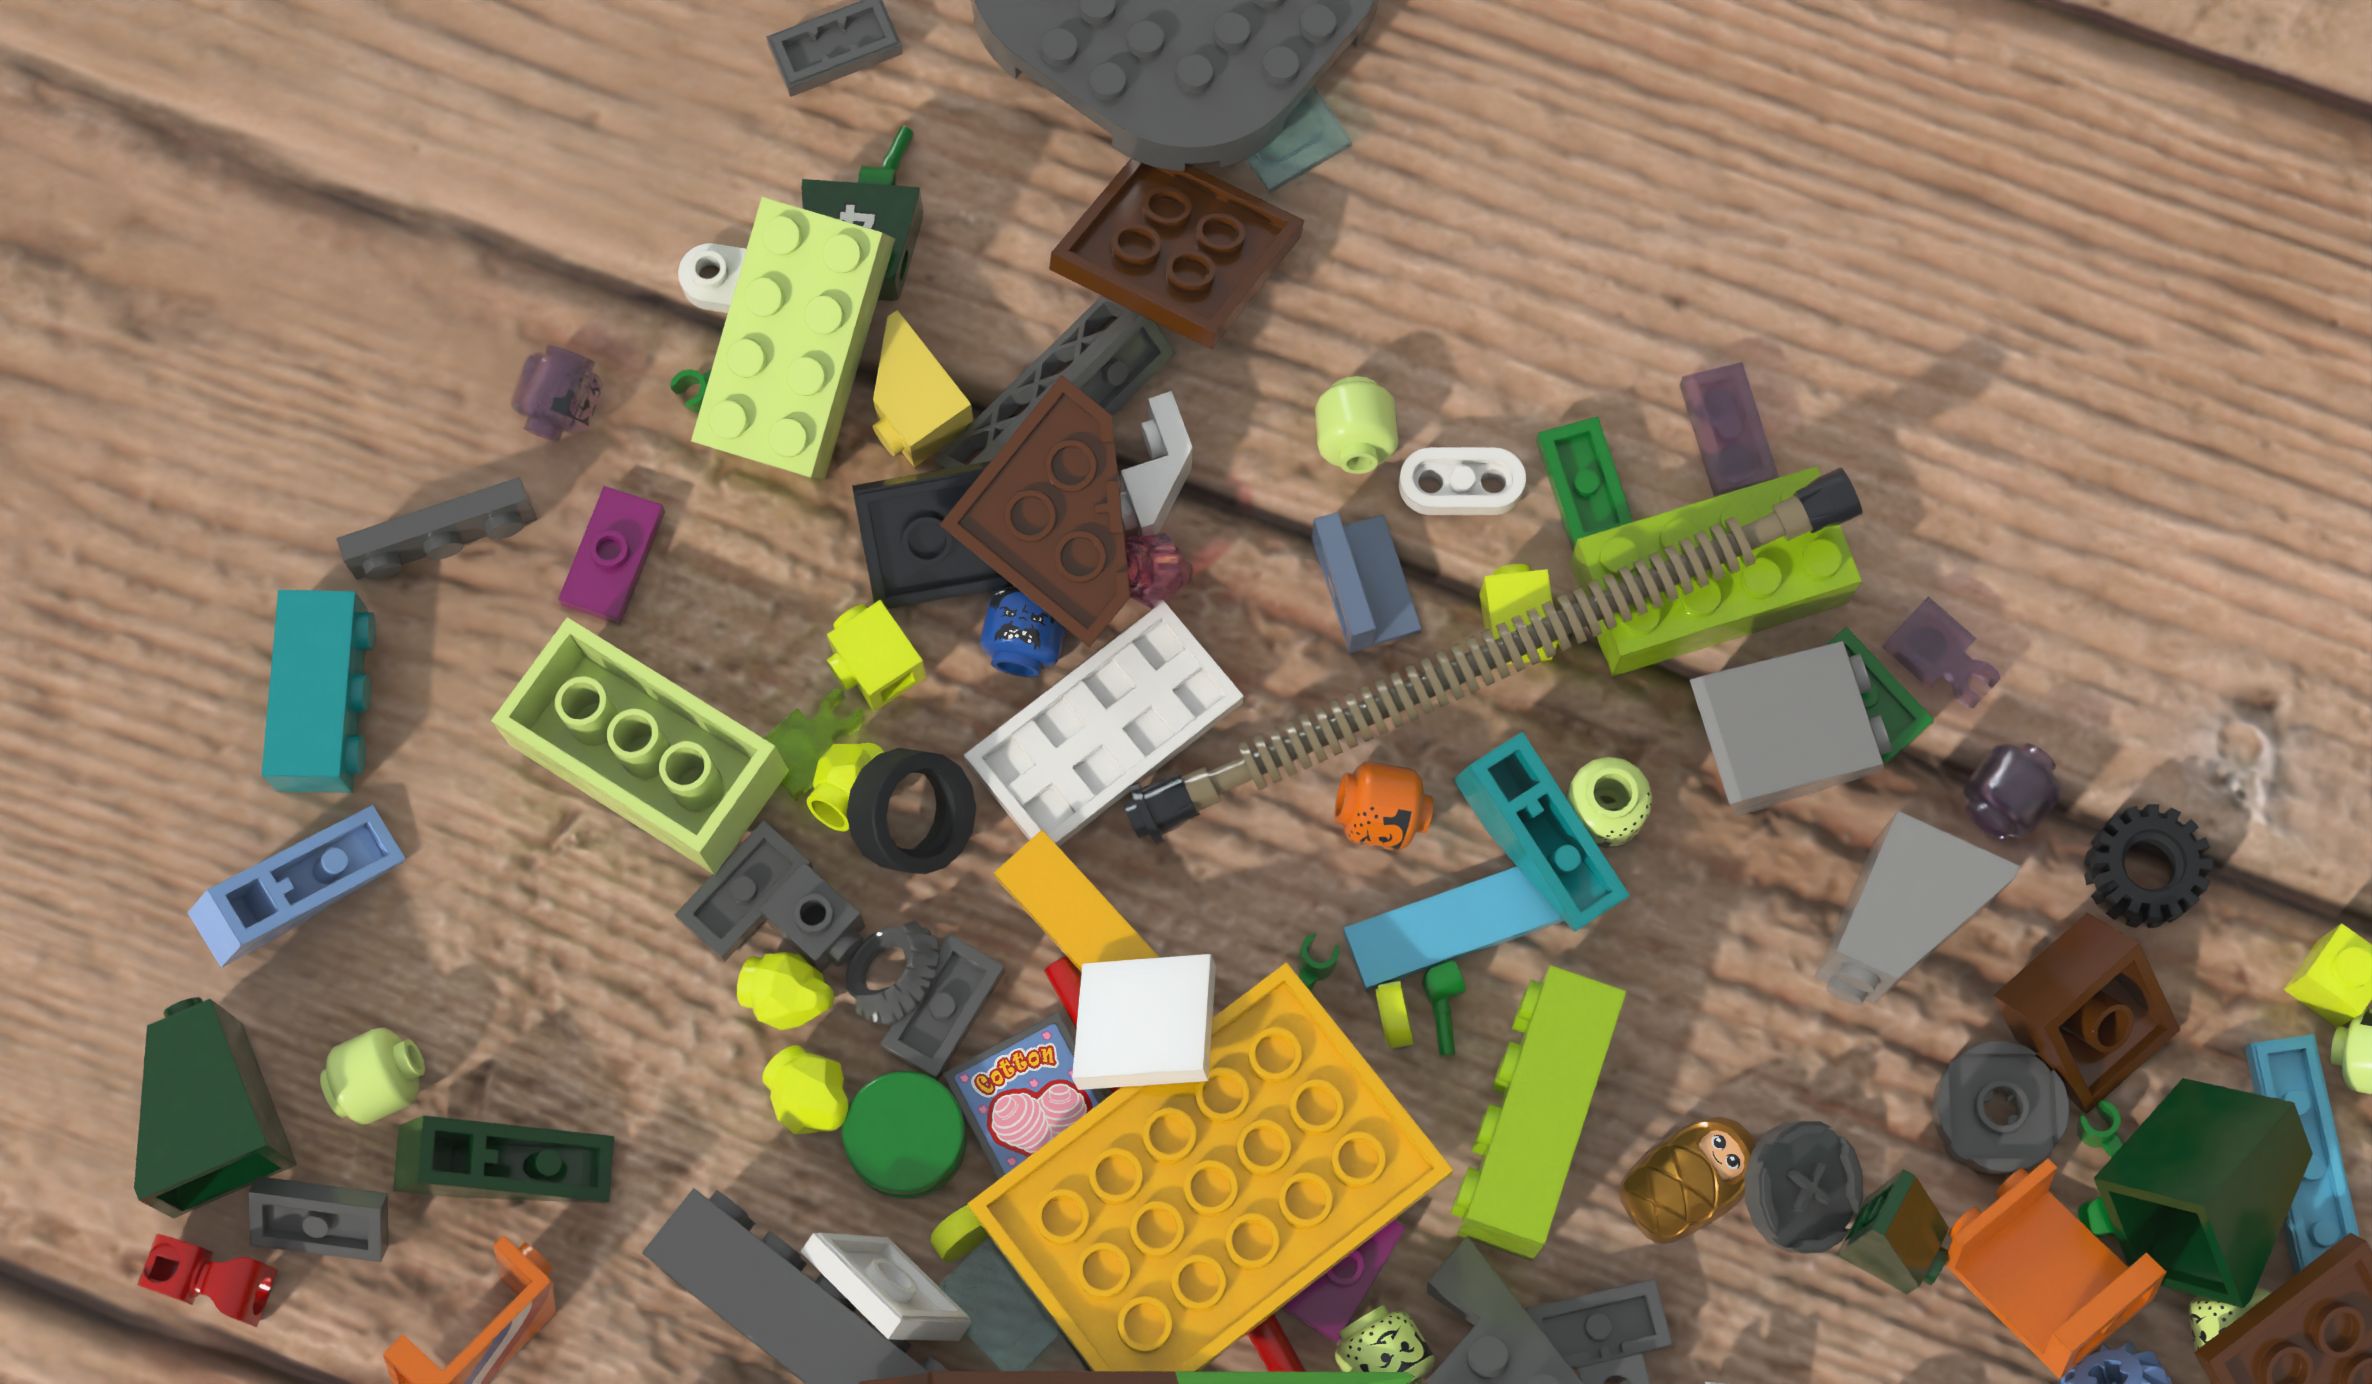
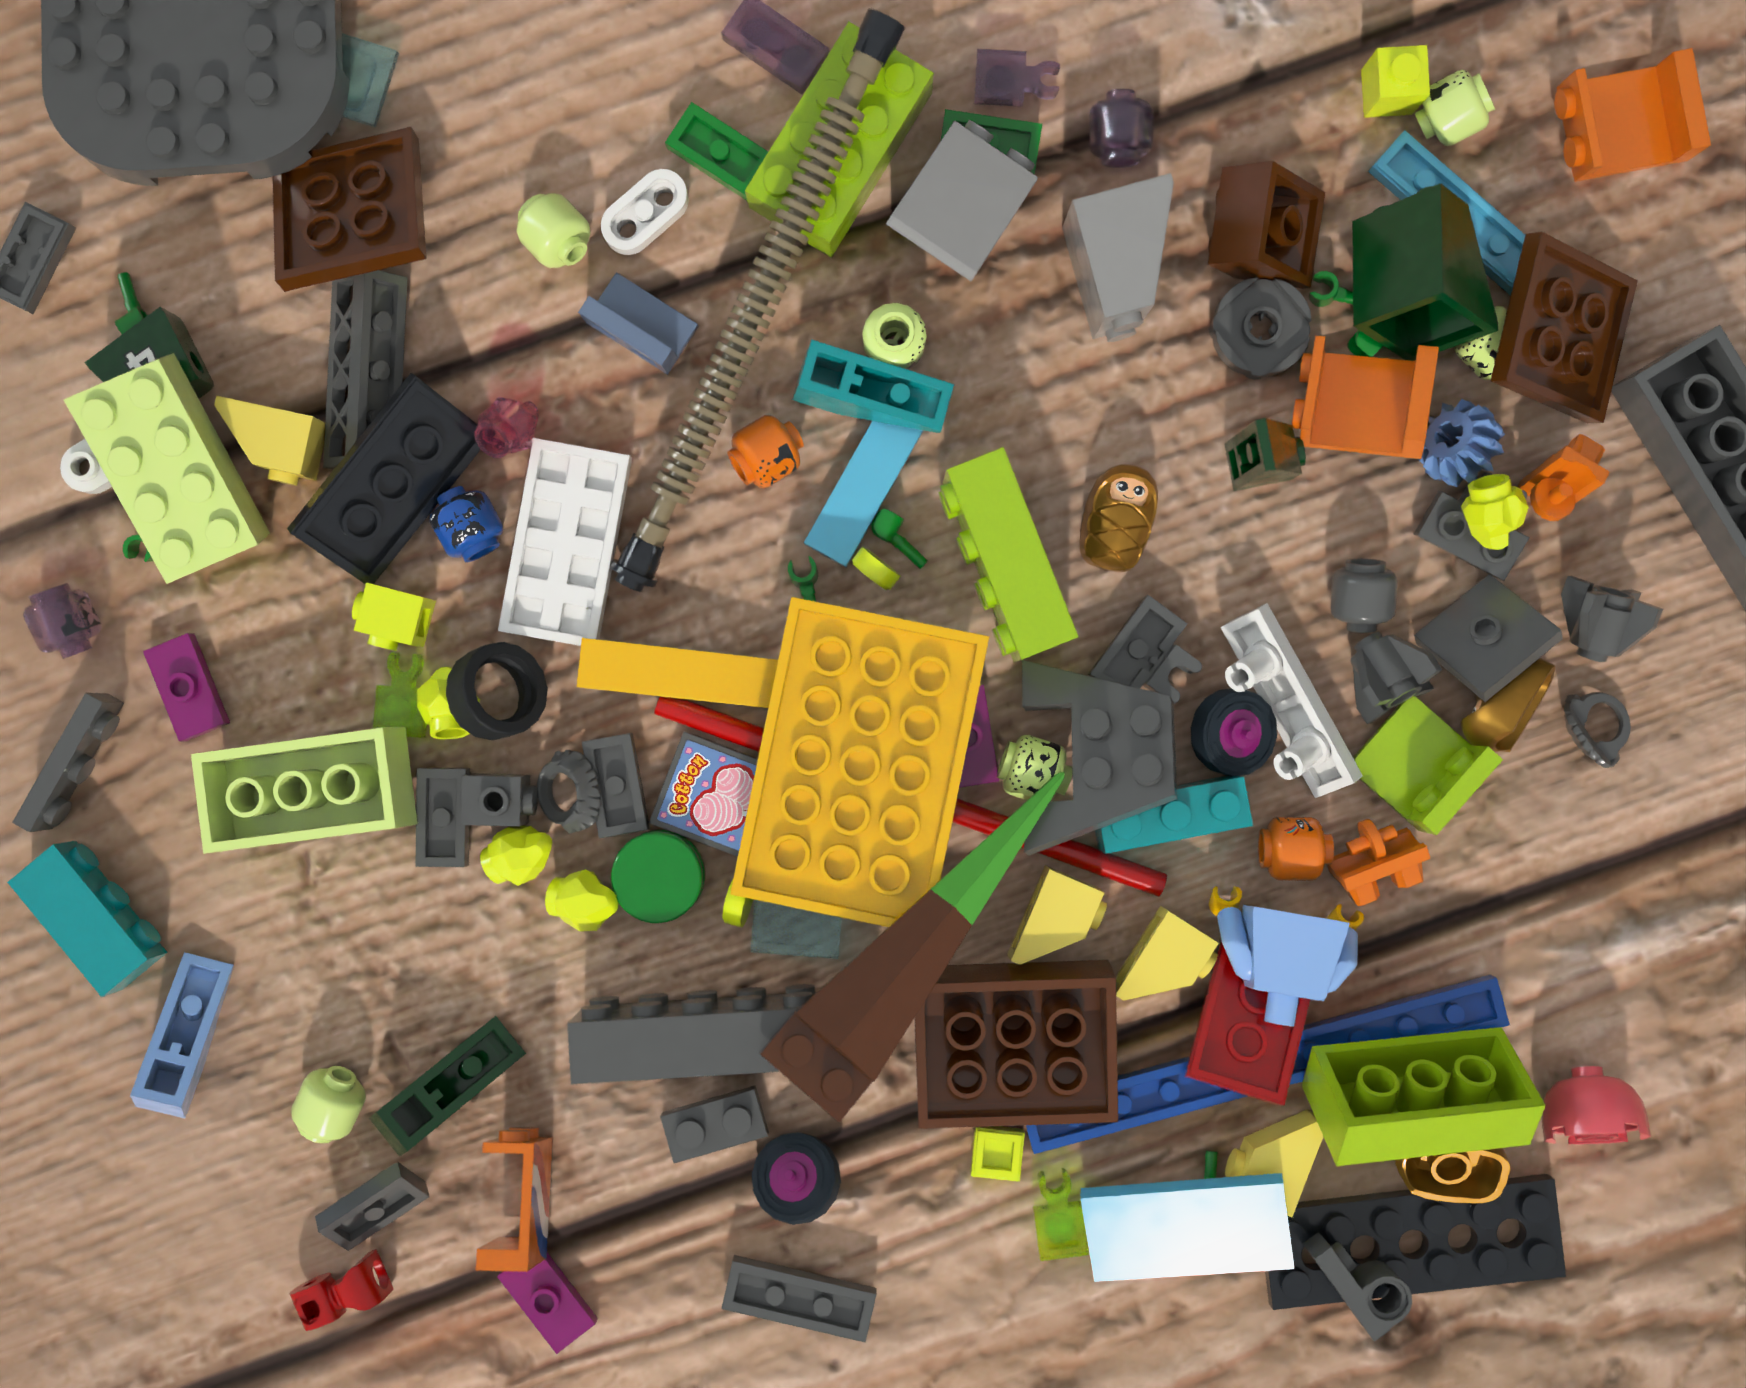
camera: 40 degrees left, 15 degrees up
dark green slope [134,997,297,1219] -> none
white tile [800,1233,972,1341] -> none
reddish brown plate [940,375,1131,647] -> none
white tile [1072,954,1216,1090] -> none
white slope [1120,391,1193,547] -> none
neon yellow brick [1479,564,1558,665] -> none
dark grey tile [1745,1121,1863,1254] -> none
black tyre [2084,804,2213,929] -> none

